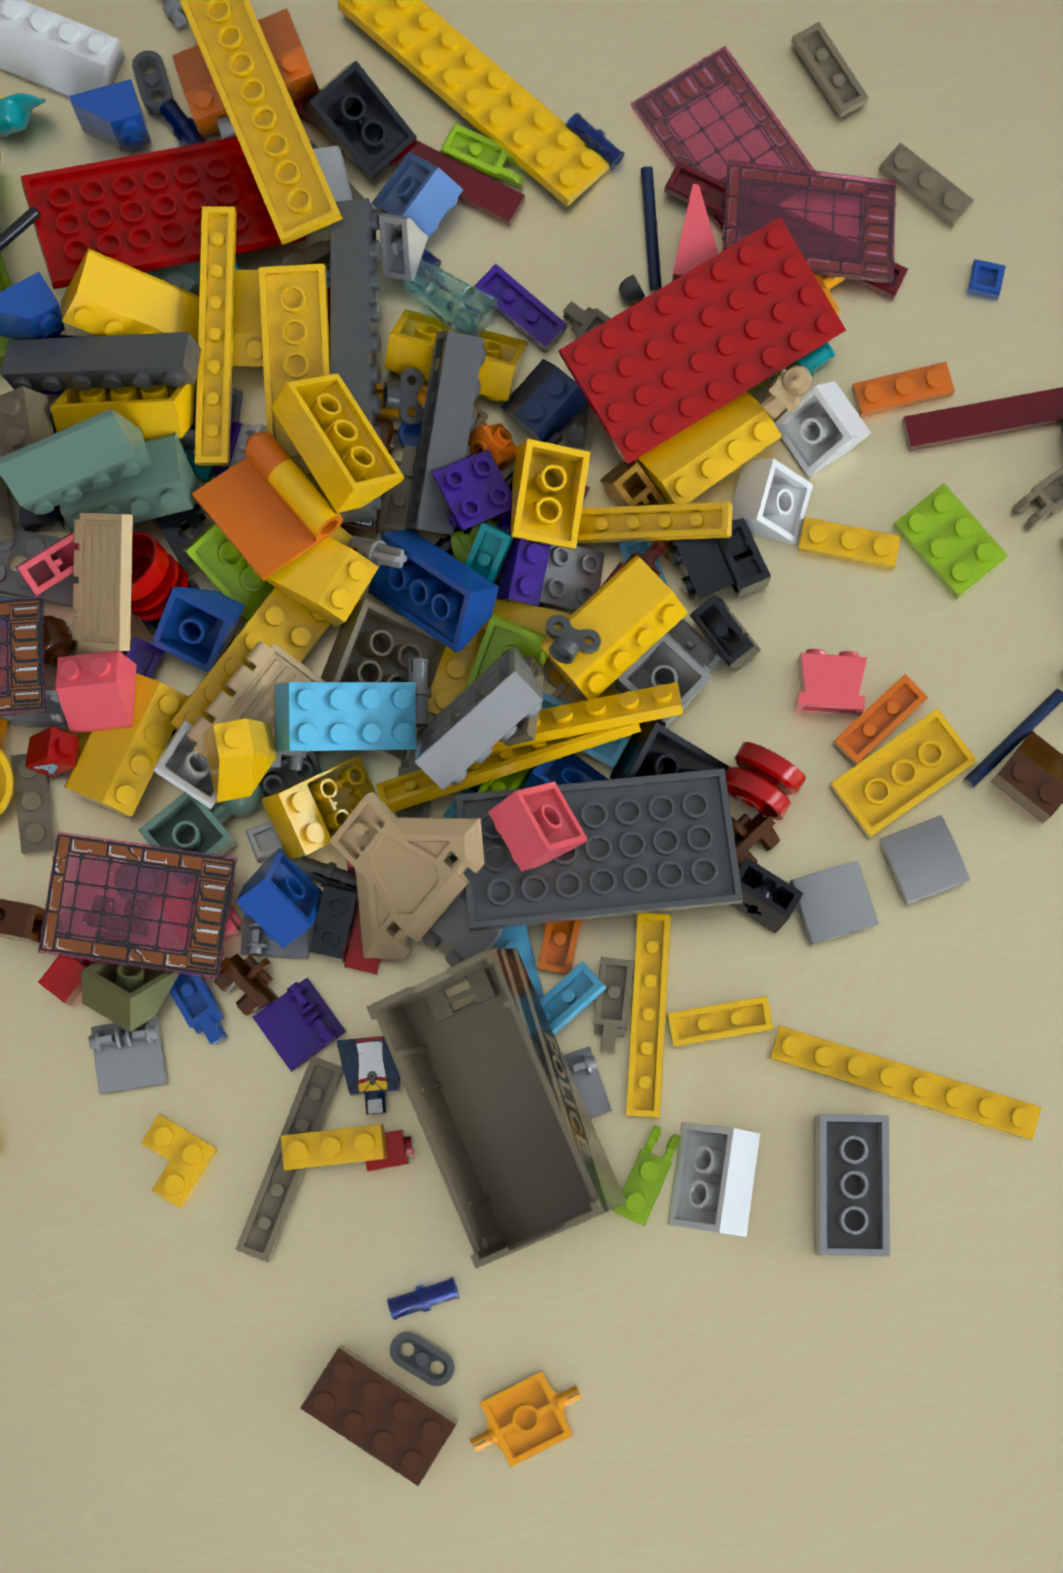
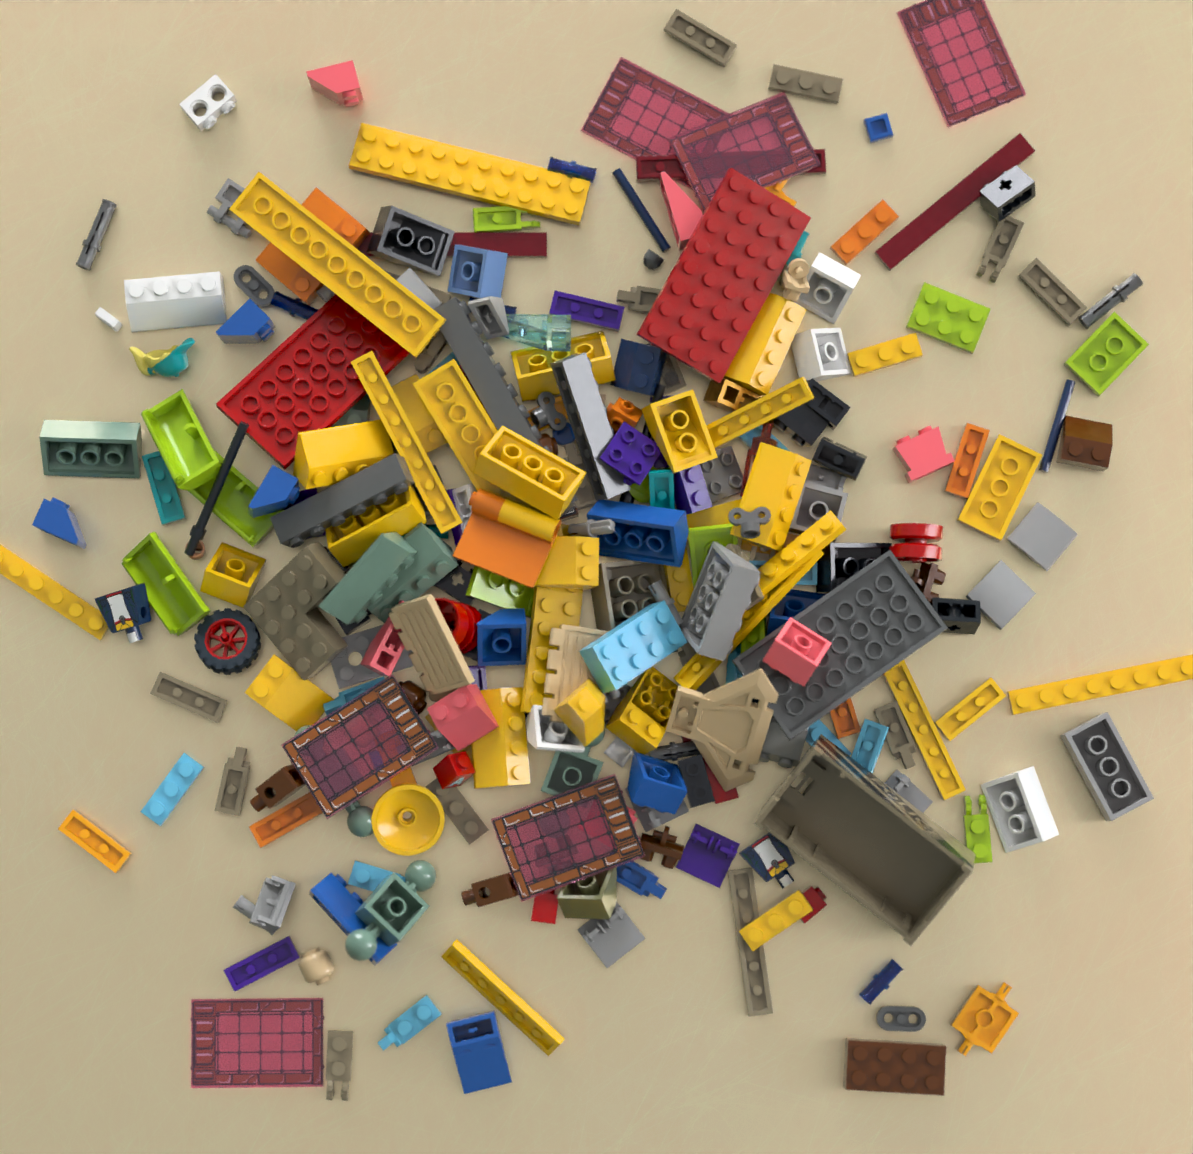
camera: 35 degrees left, 5 degrees up
yellow plate [141,1114,218,1208] -> none

